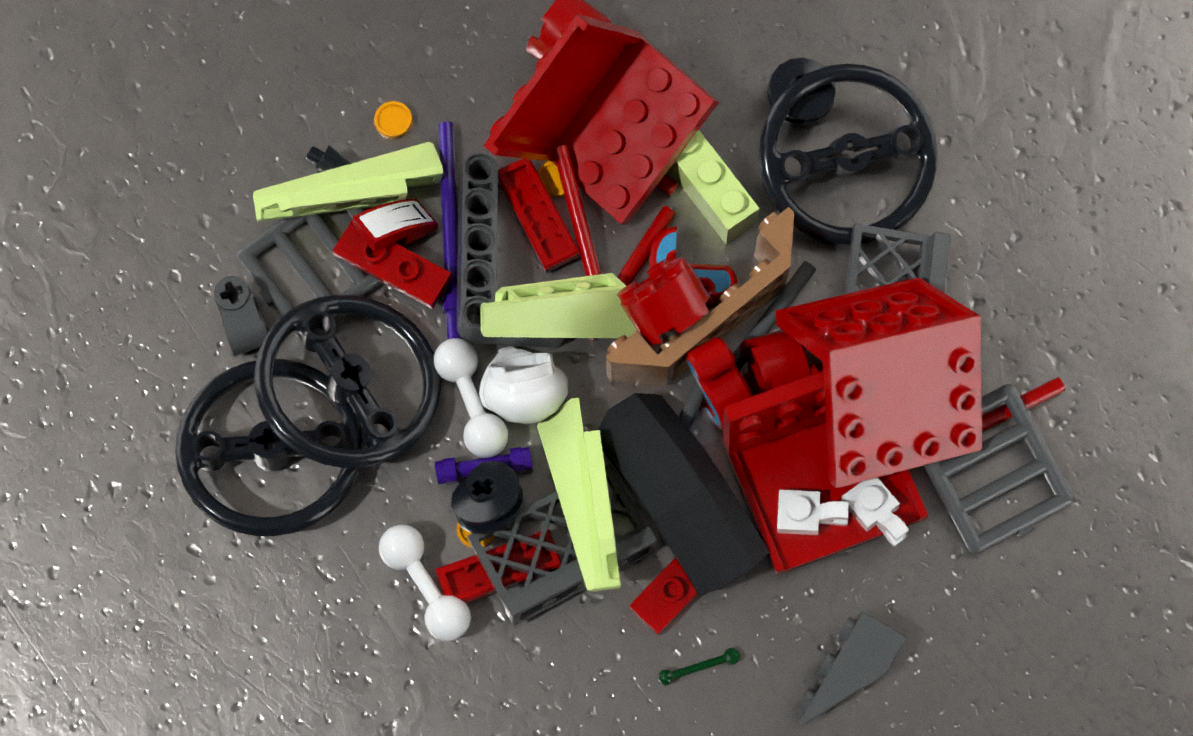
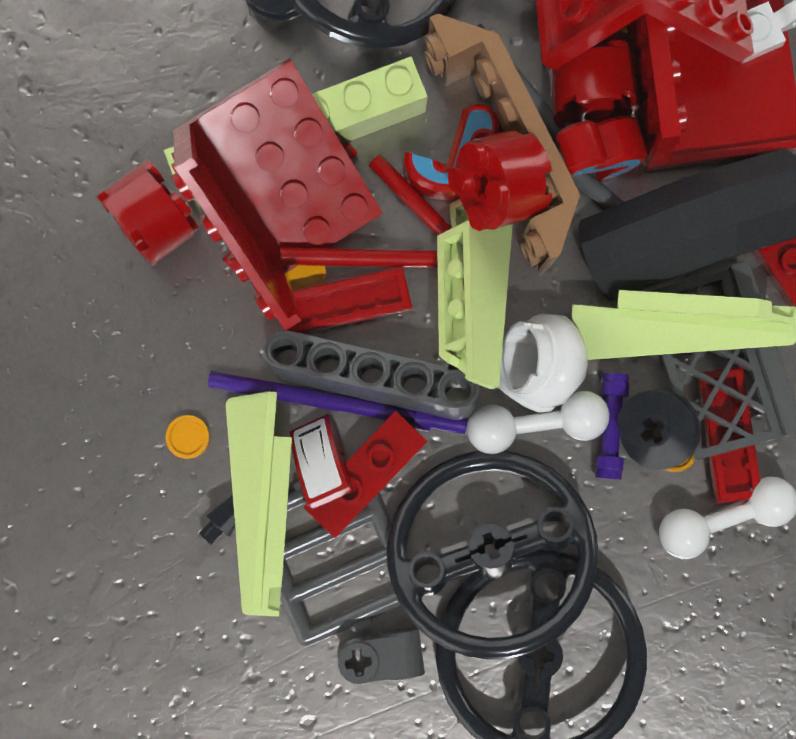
camera: 85 degrees left, 10 degrees up
white plate [777,490,849,535] -> none

